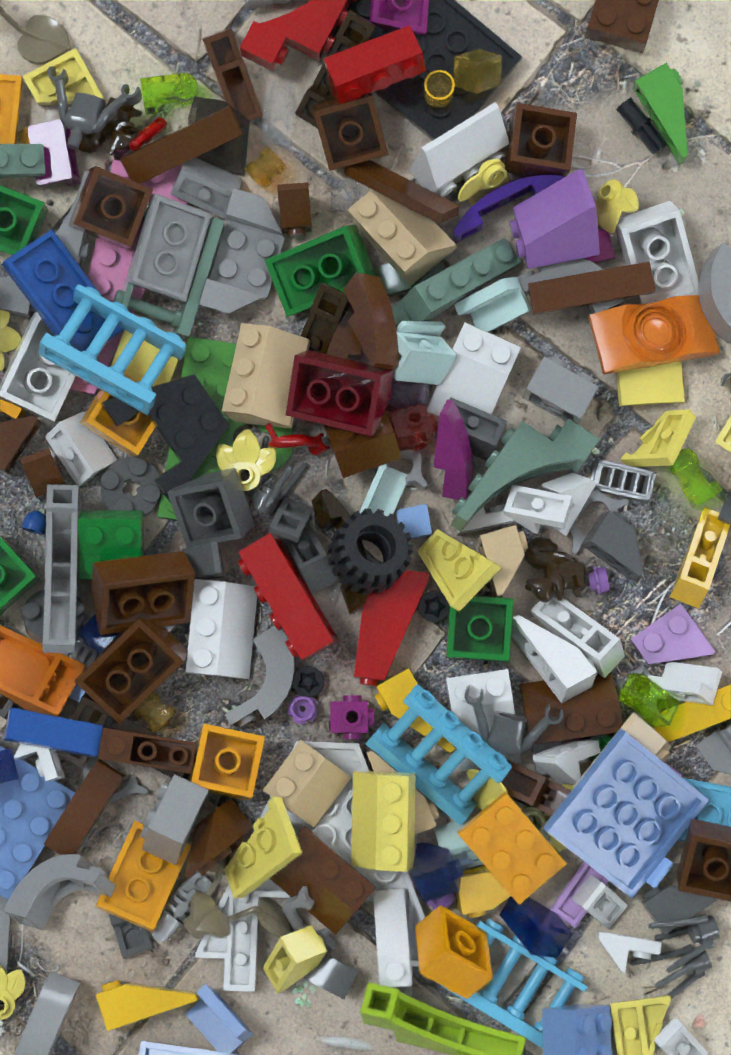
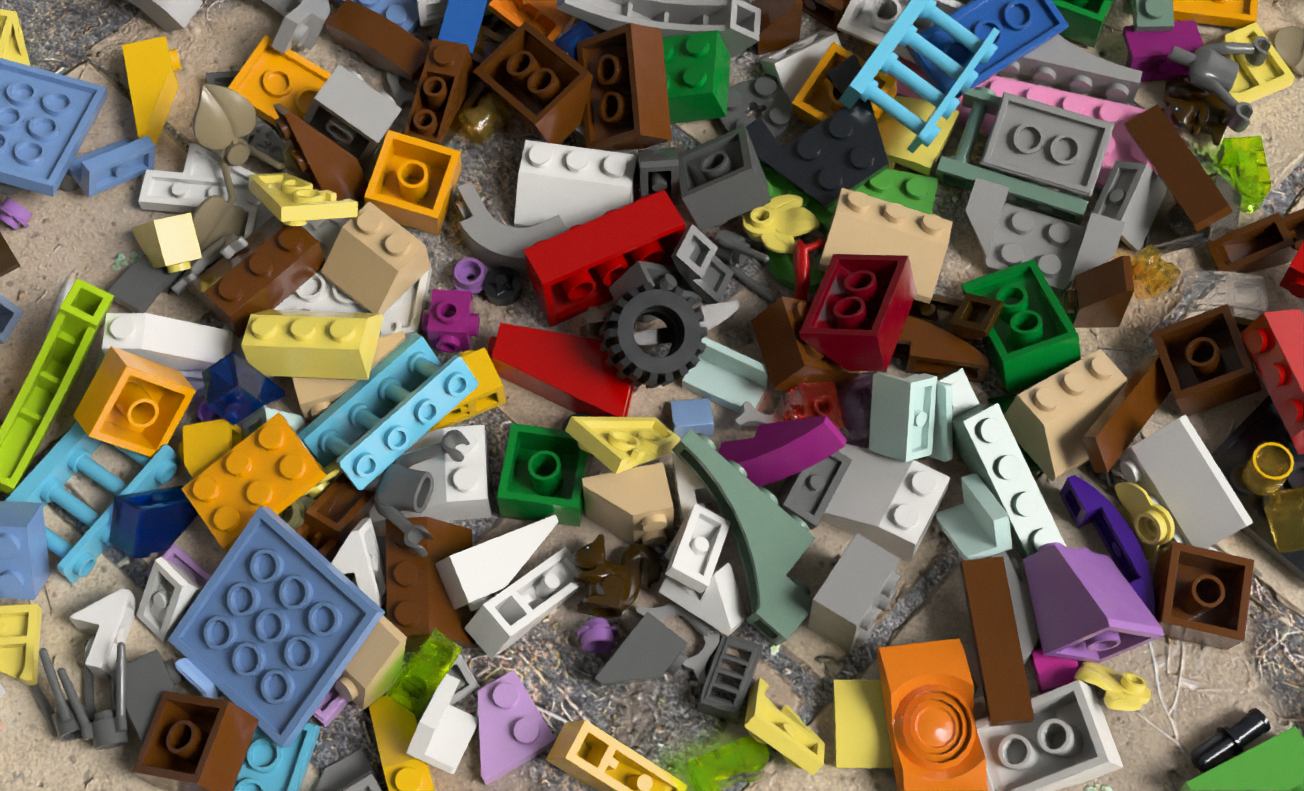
camera: 95 degrees right, 20 degrees down
reddish brown brick [68,166,153,249] -> none
red piece [129,117,167,151] -> none
reddish brown slope [343,273,399,370] -> none

